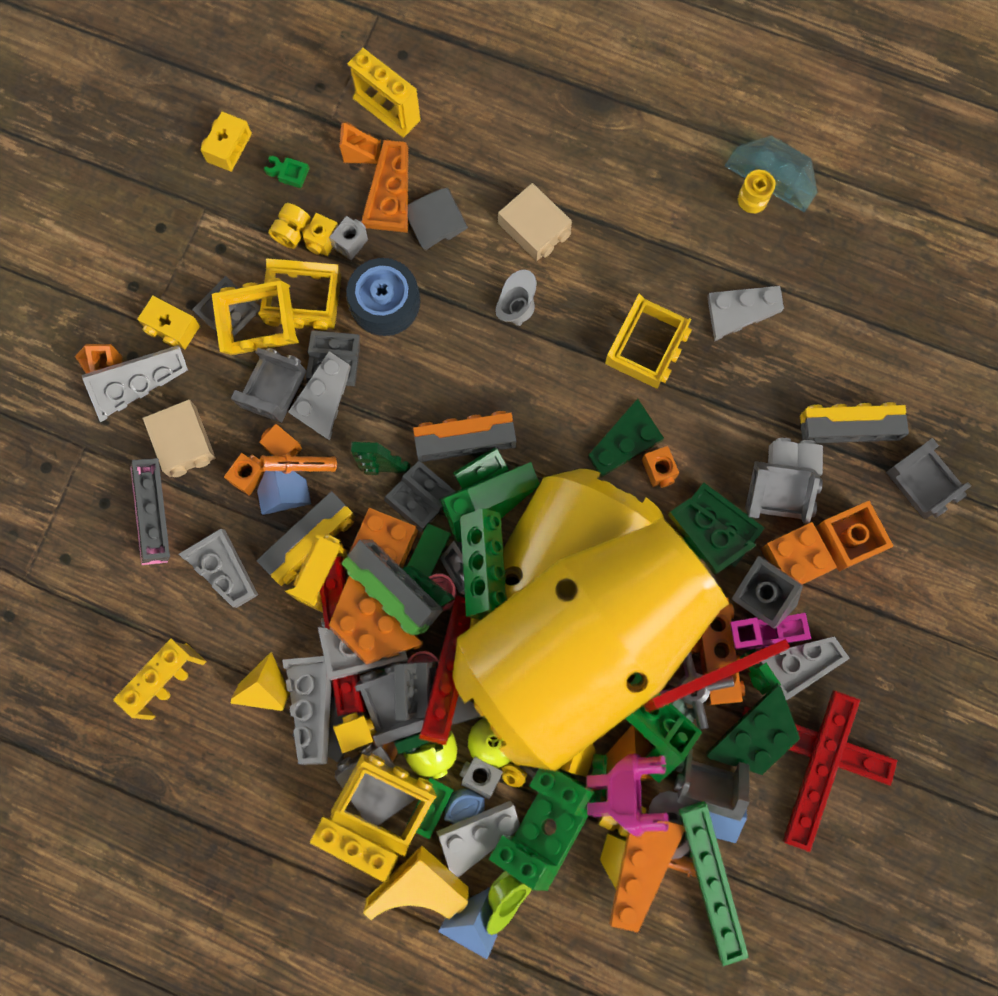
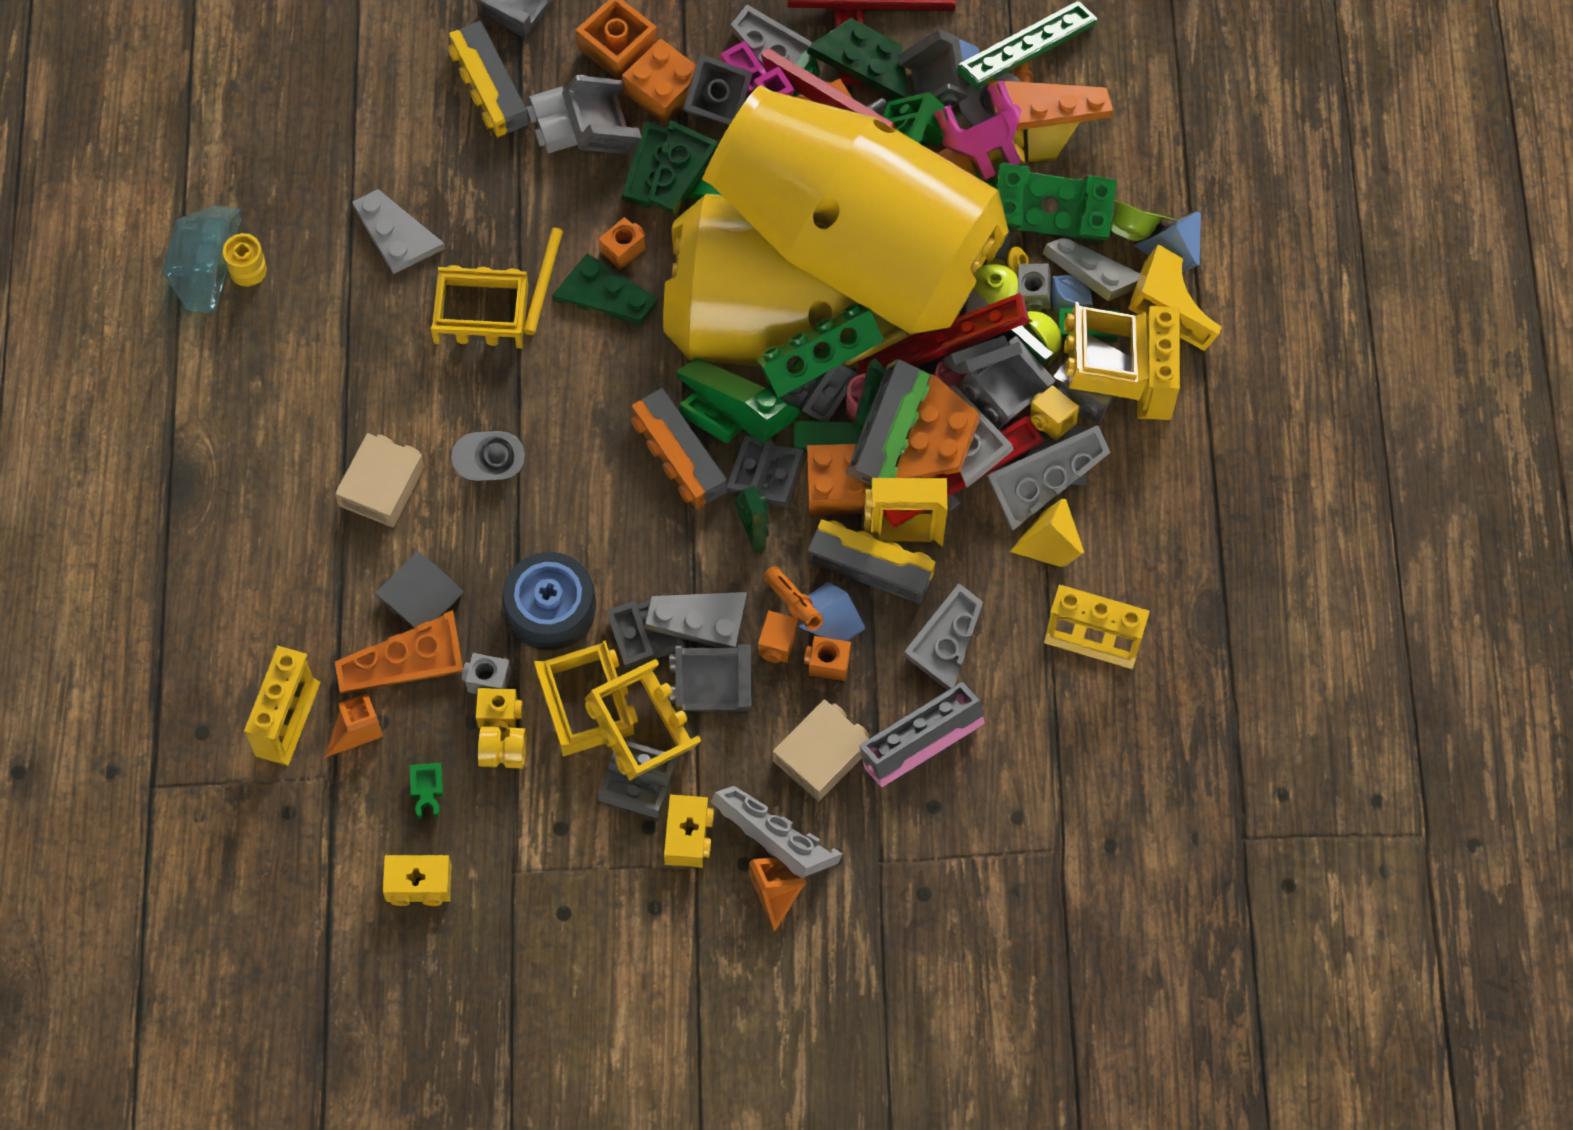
camera: 115 degrees left, 10 degrees down
none -> yellow bar [523,228,563,335]

